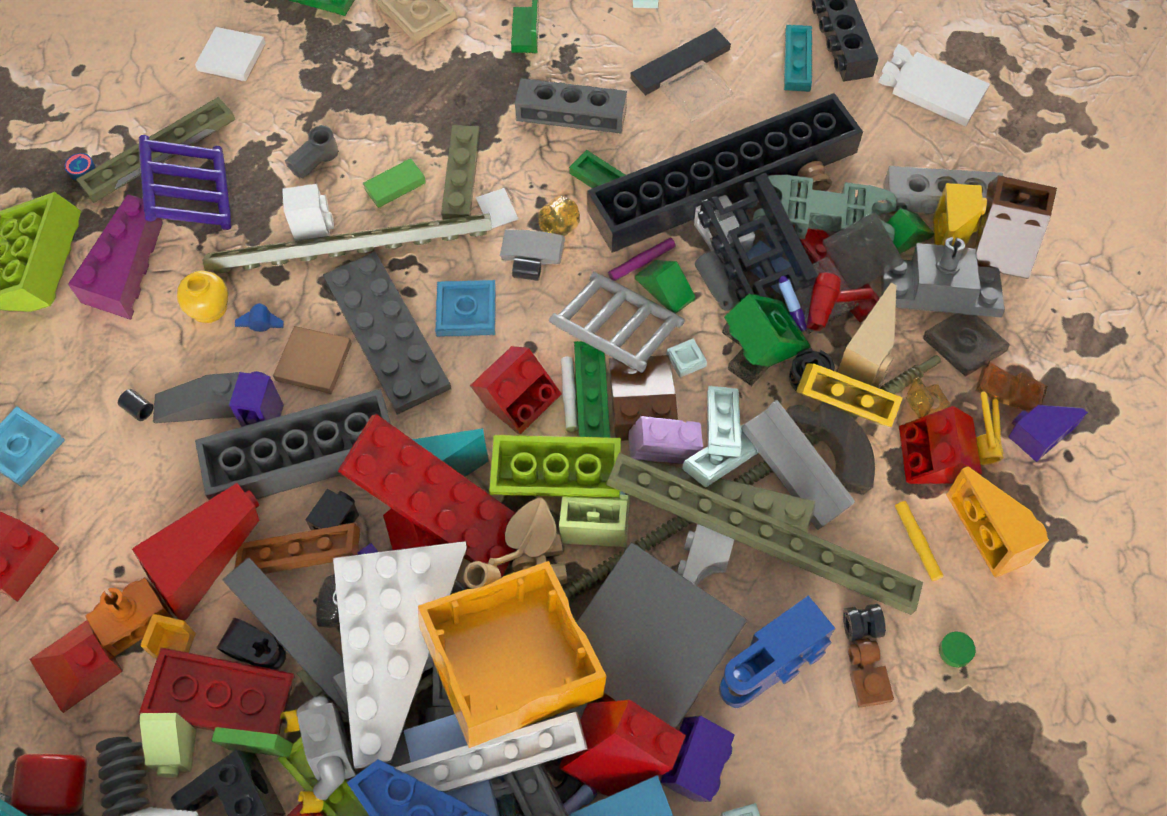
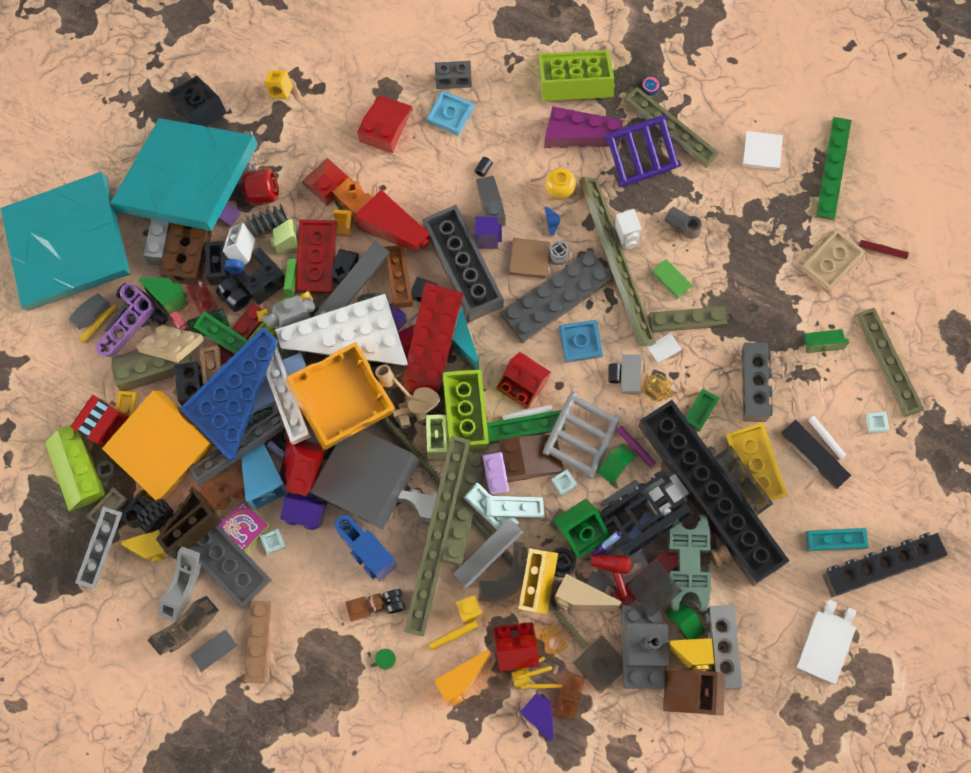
camera: 85 degrees right, 10 degrees up
none -> yellow brick [456,595,482,624]
none -> light grey wheel [550,241,569,265]
none -> dark grey tile [586,571,610,593]
none -> clear smoke arch [715,445,773,515]
none -> yellow plate [726,422,789,508]
none -> white piece [808,416,846,460]

